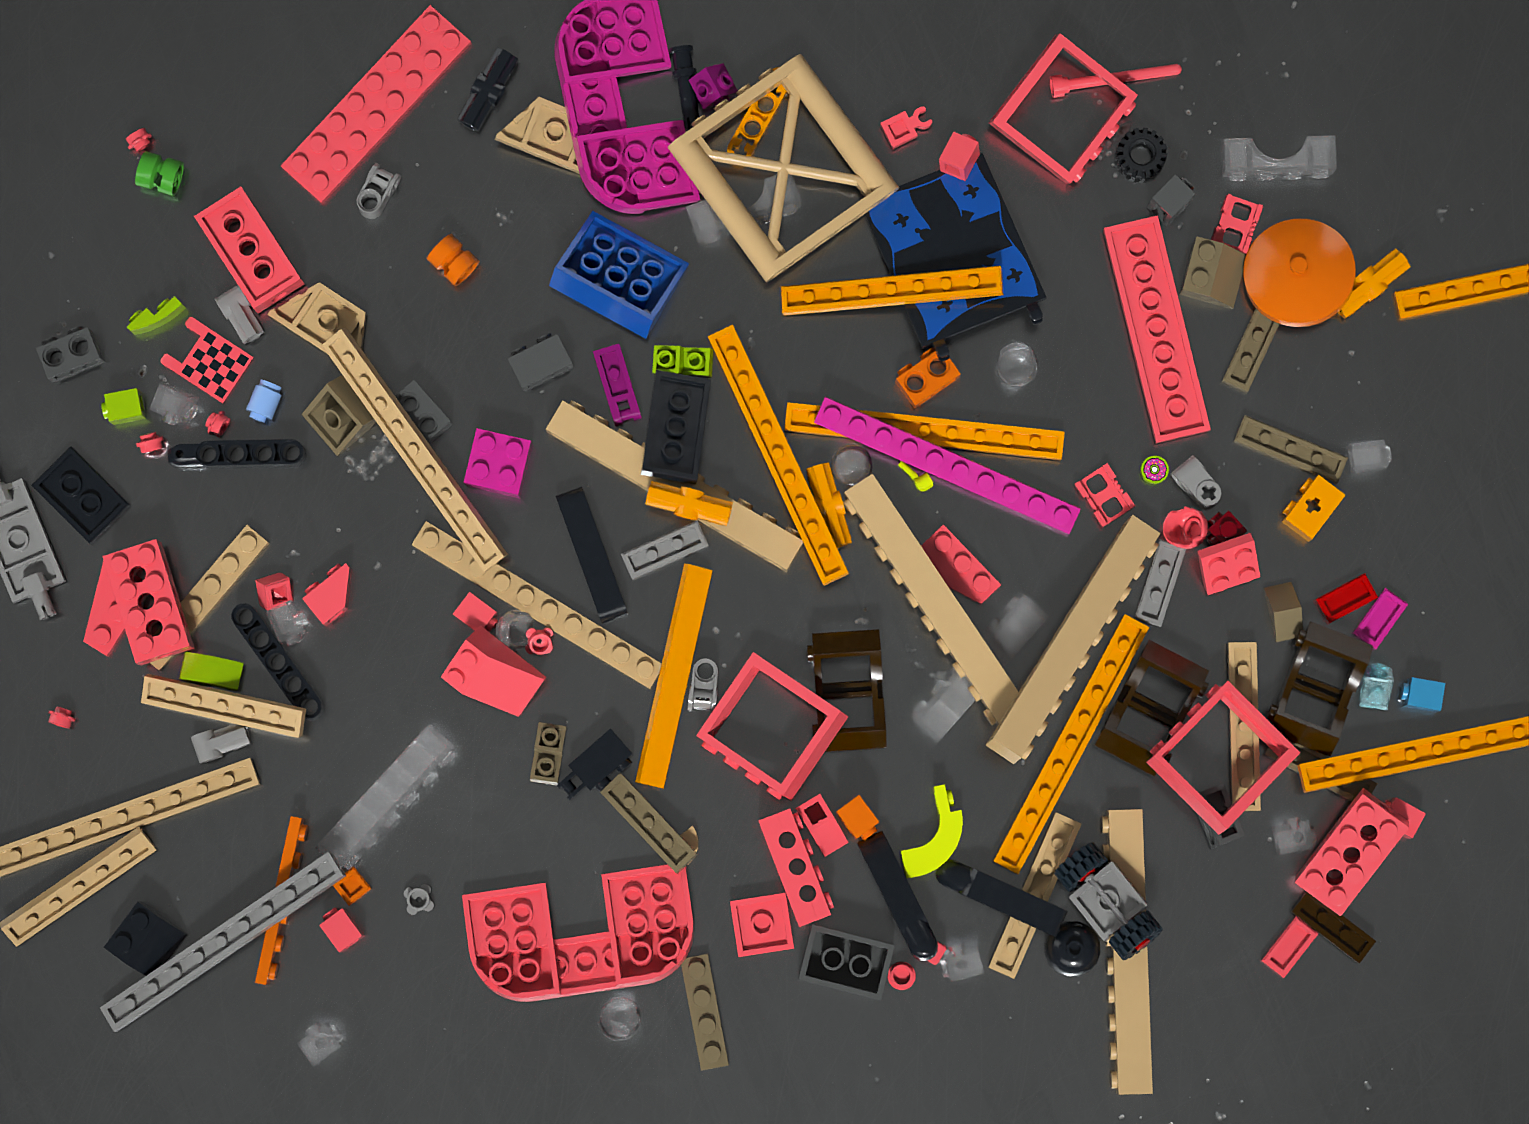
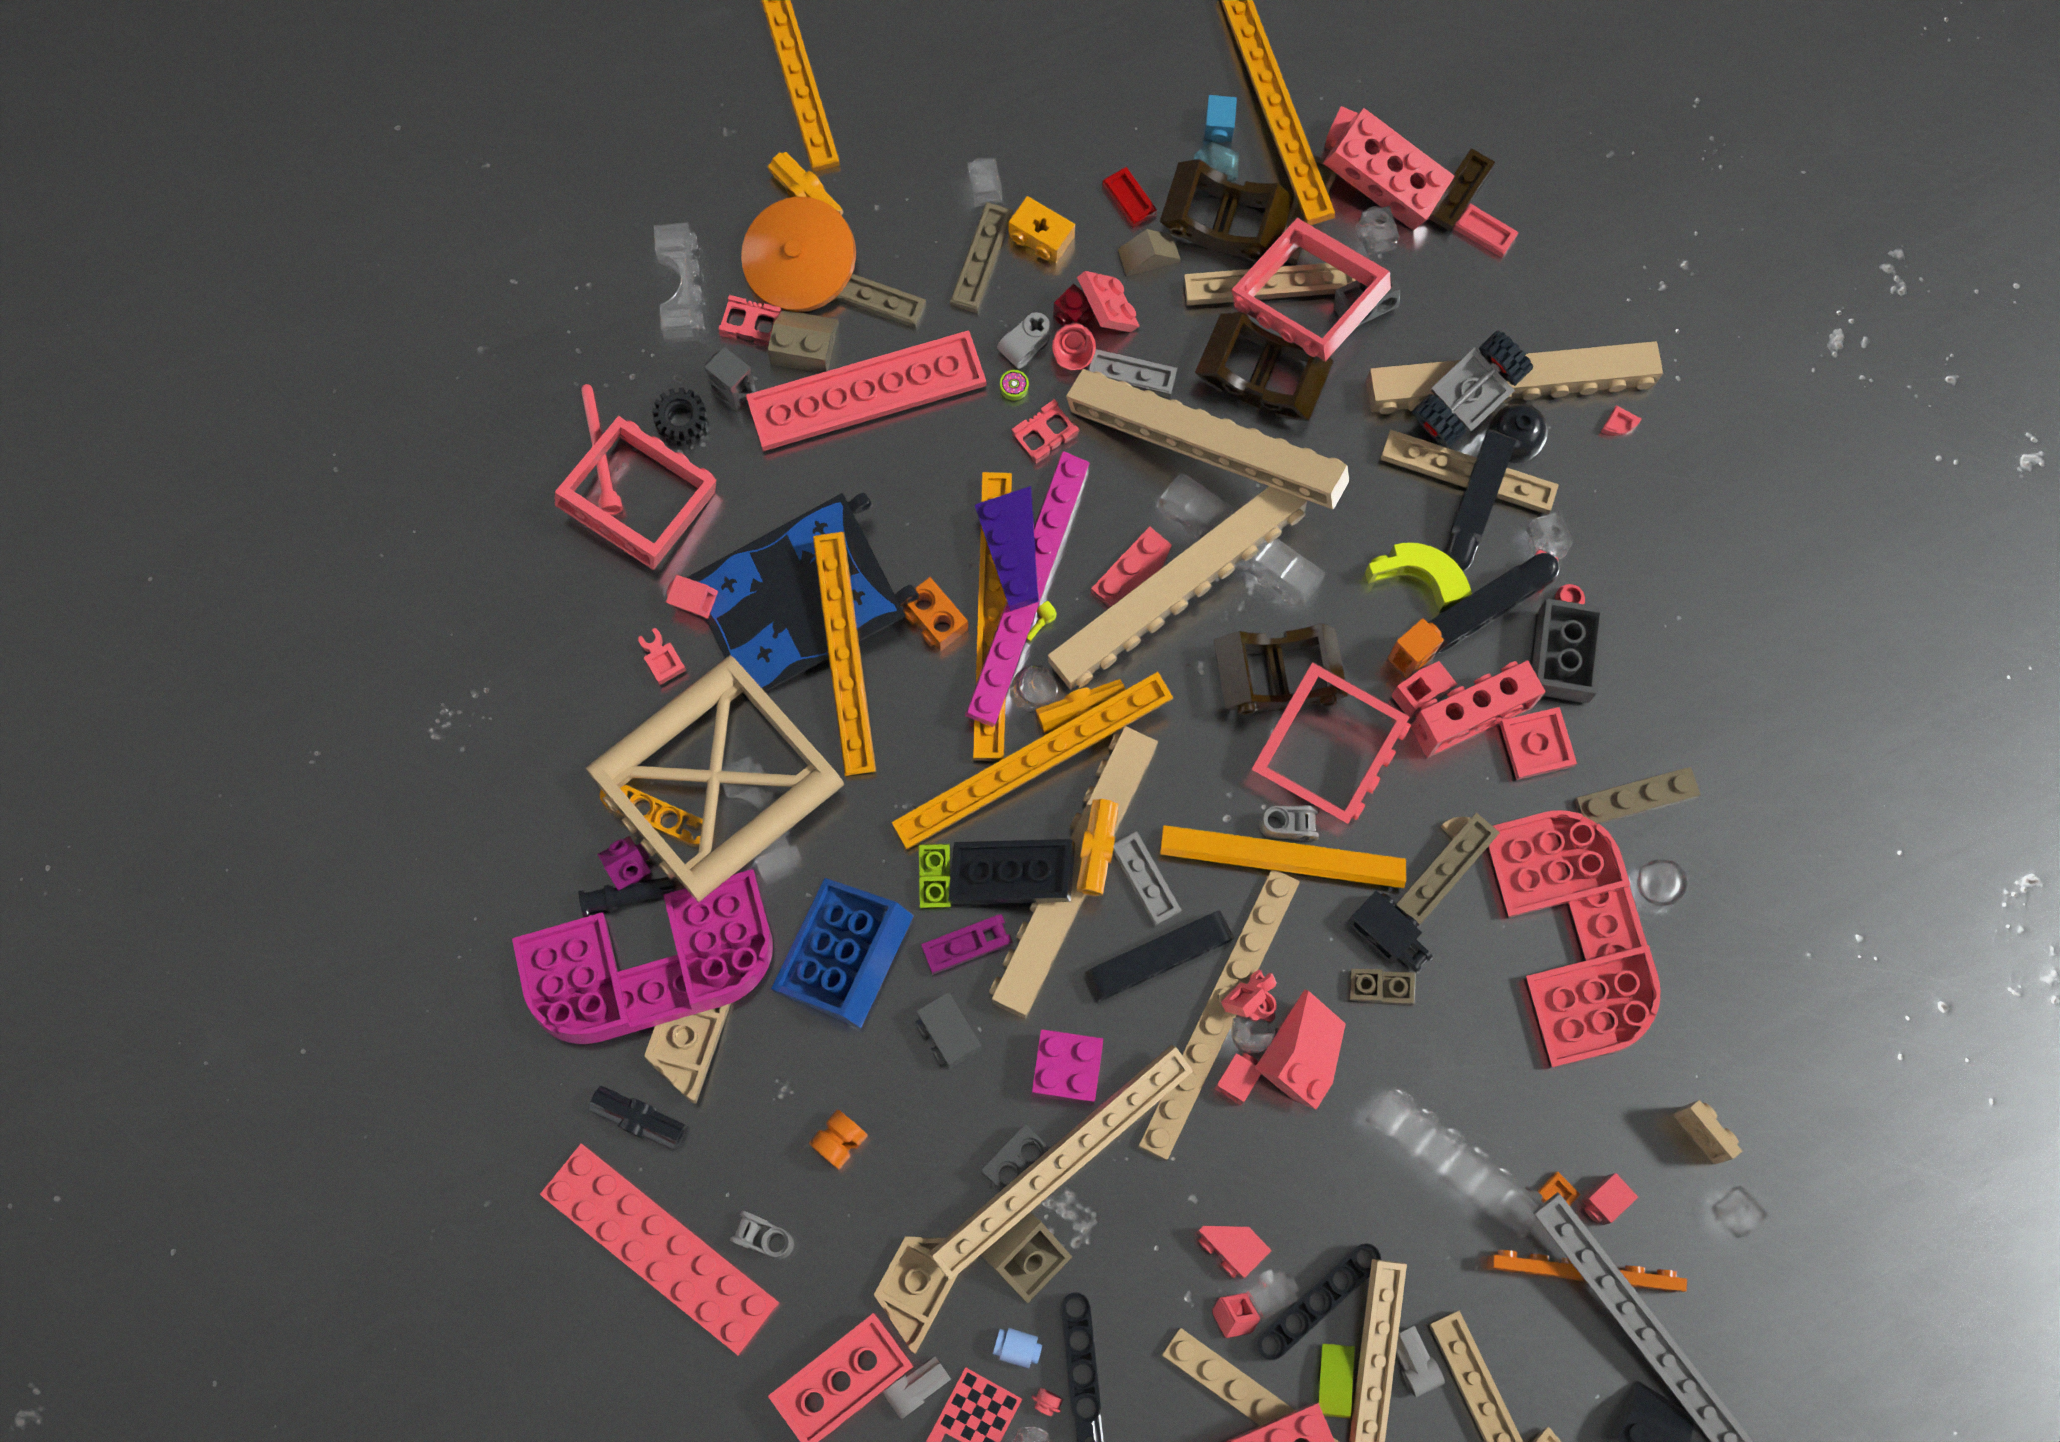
camera: 100 degrees left, 10 degrees down
light grey plate [404,884,434,915] -> none
light orange plate [993,614,1149,875] -> none
clear hair [996,342,1039,387] -> none
dark pink tile [1352,588,1408,650] -> none
none -> dark purple wing [975,486,1039,611]
none -> coral plate [1221,970,1277,1018]
none -> coral tile [1601,405,1642,436]
none -> tan plate [1673,1100,1742,1165]

